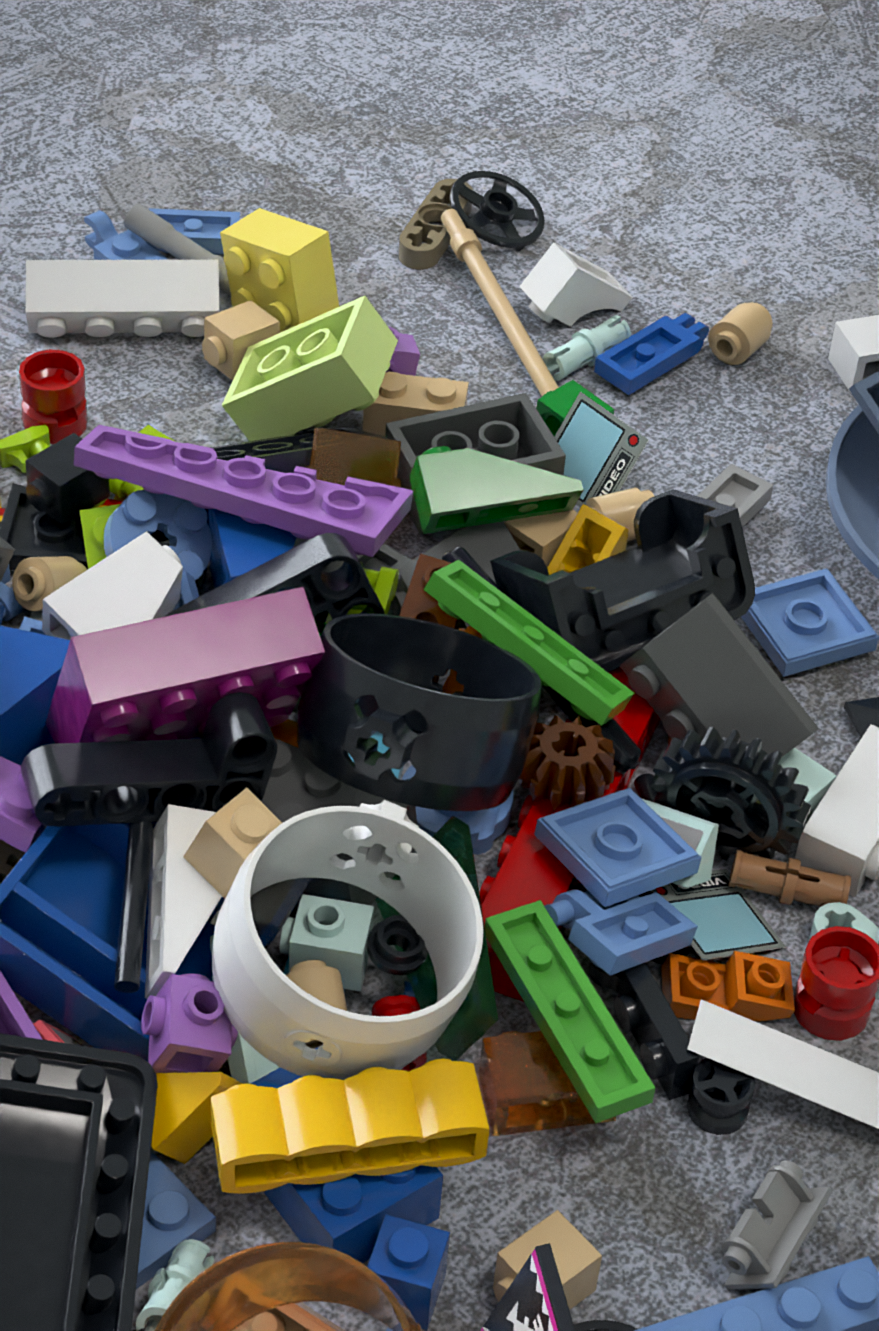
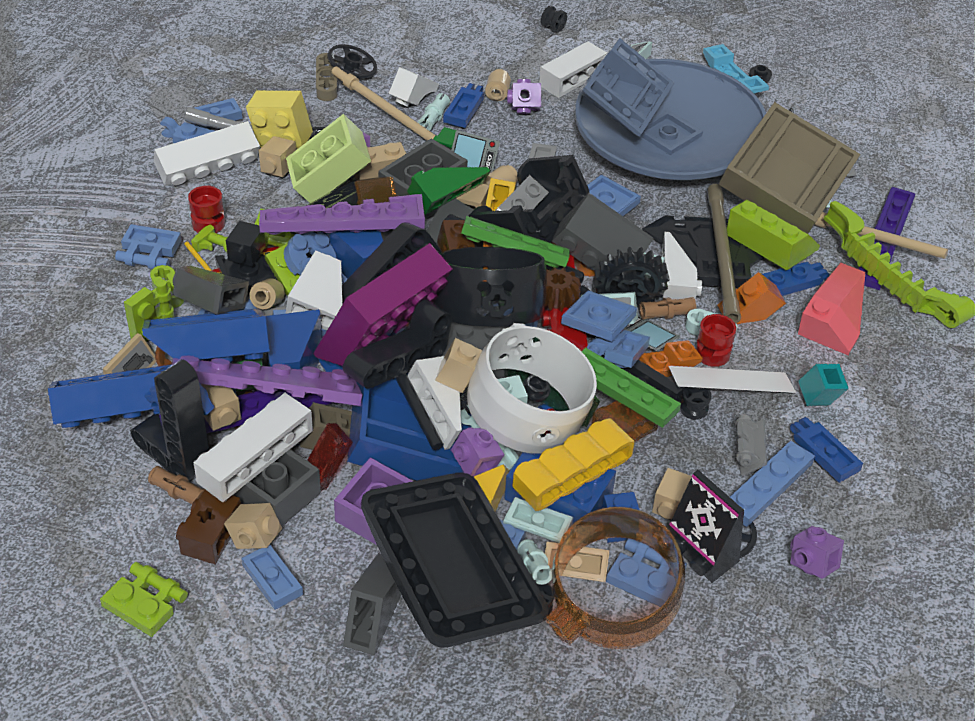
camera: 25 degrees left, 0 degrees up
none -> light grey hinge [495,175,549,211]
none -> light aqua slope [503,497,573,544]
none -> brick [507,79,541,114]

